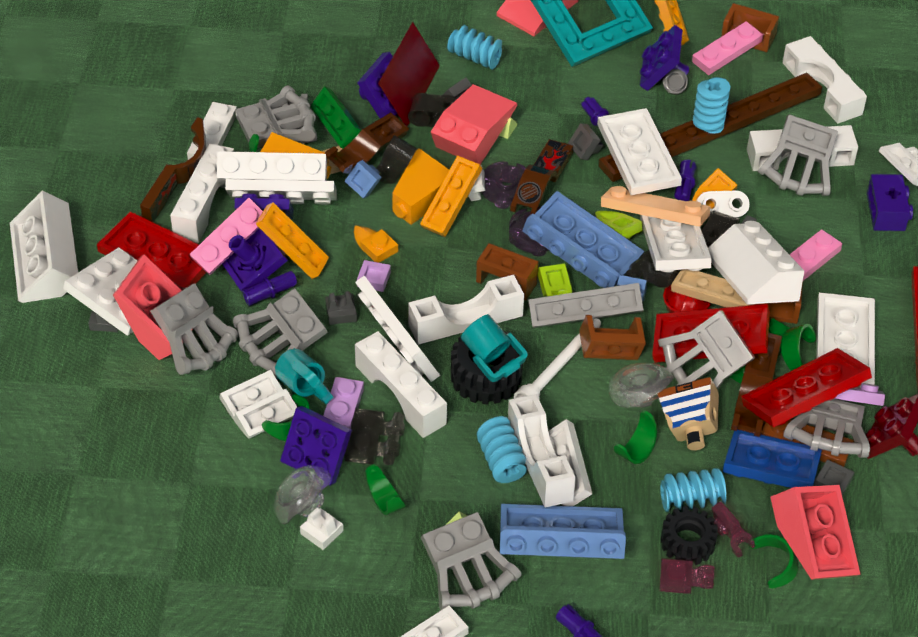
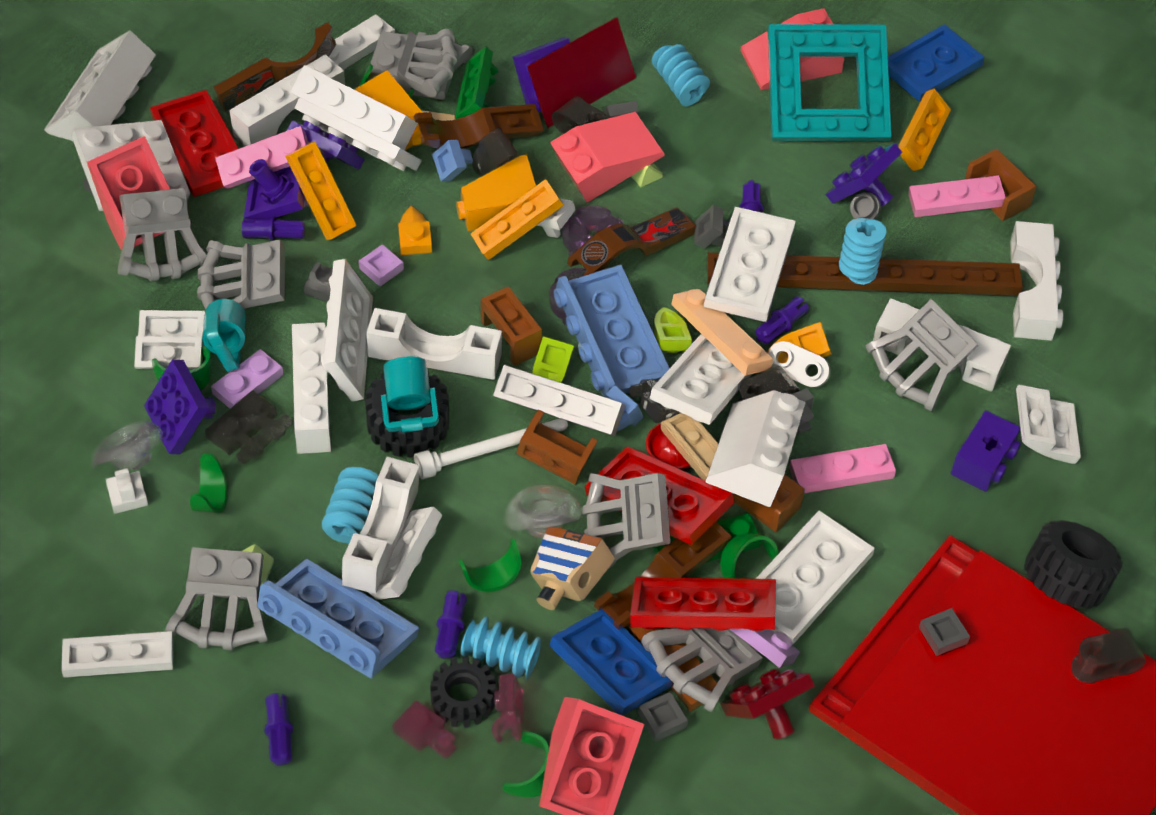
camera: 30 degrees right, 5 degrees up
none -> dark purple axle [434,591,468,659]

